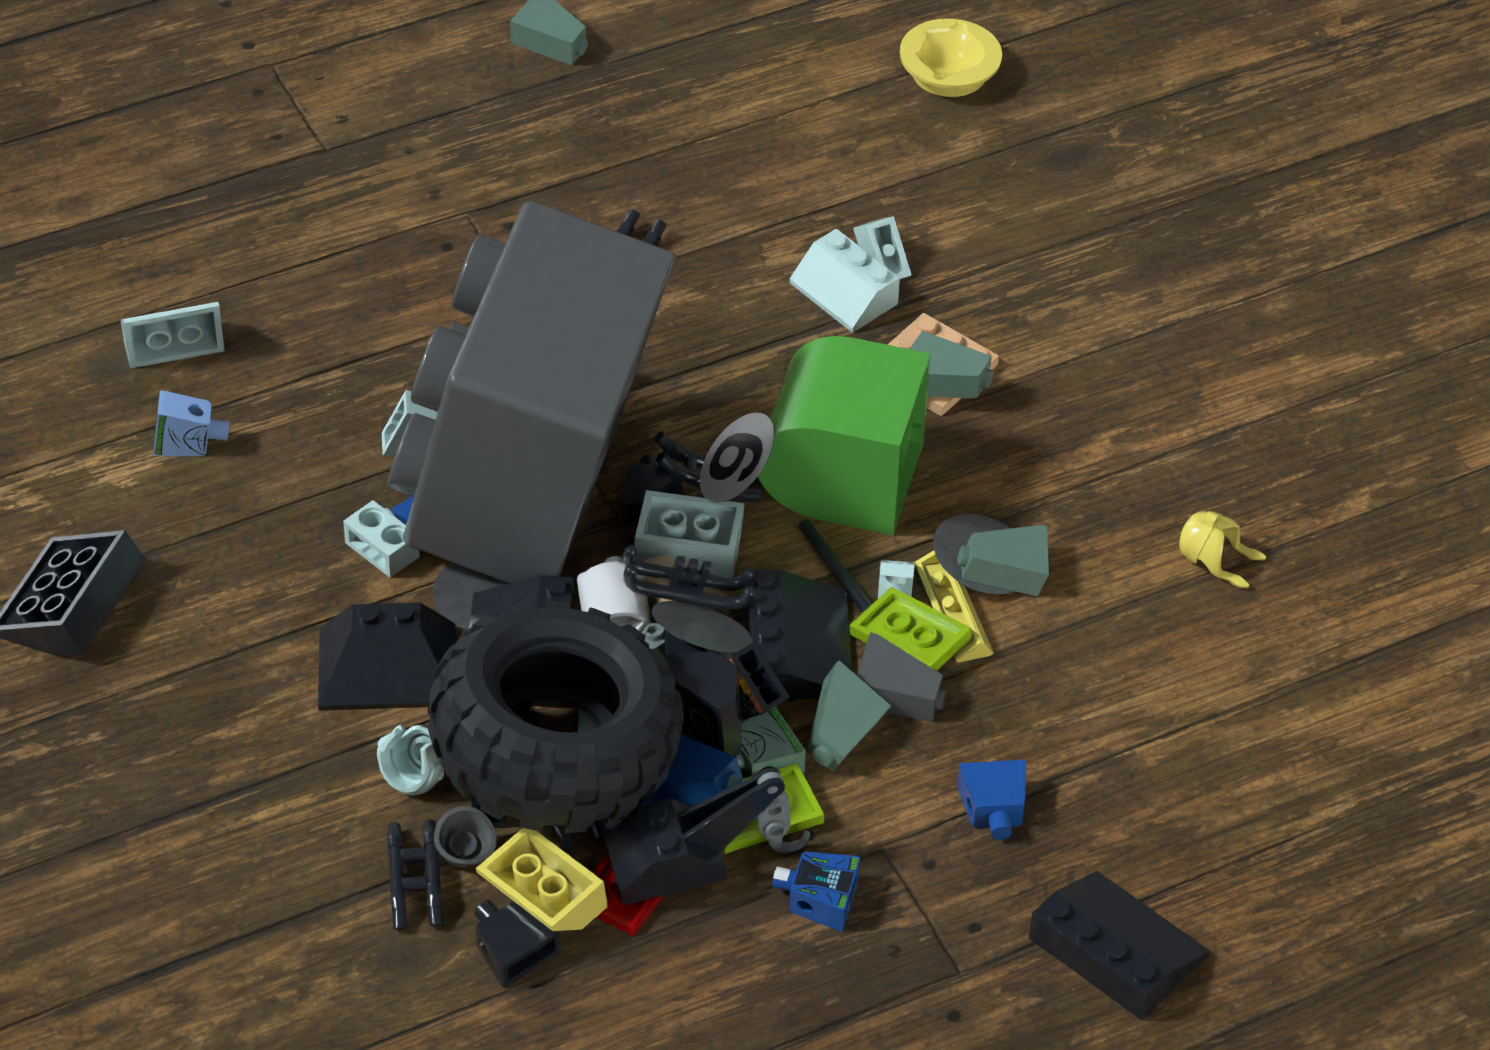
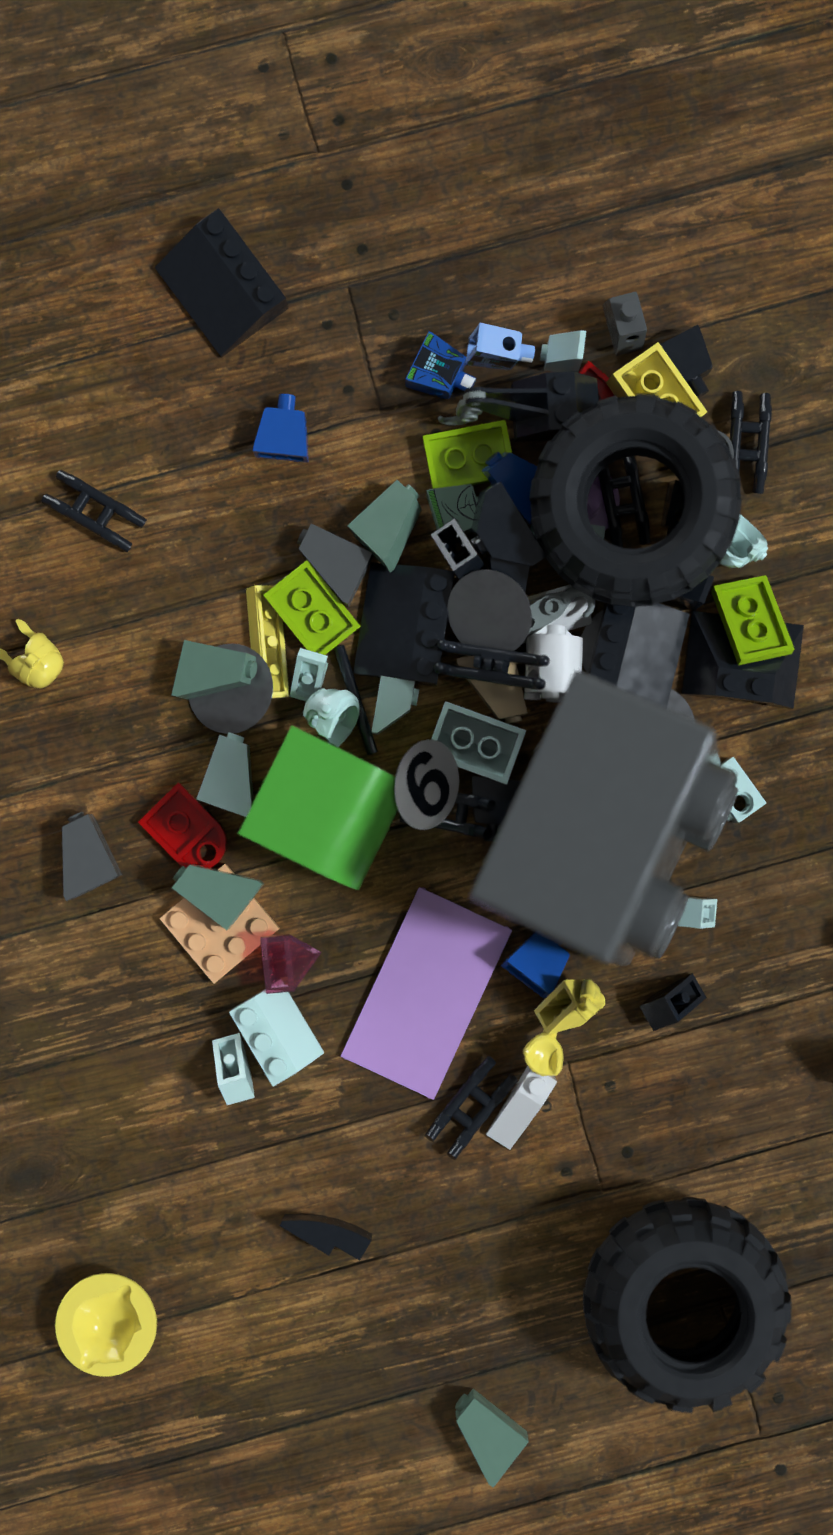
camera: 170 degrees left, 40 degrees up
none -> black piece [42,470,147,553]
none -> dark grey slope [62,812,122,901]
none -> red tile [138,783,227,868]
none -> light aqua slope [197,732,254,817]
none -> clear pink slope [260,934,322,994]
none -> black slope [280,1213,372,1261]
none -> light aqua helmet [303,688,360,748]
none -> lavender piece [341,887,512,1100]
none -> light aqua slope [372,676,419,734]
none -> light blue torso [466,323,535,370]
none -> light aqua slope [540,330,586,372]
none -> black tyre [583,1197,792,1413]
none -> dark grey torso [602,292,647,356]
none -> black slope [639,973,707,1031]
none -> lime plate [711,575,794,665]

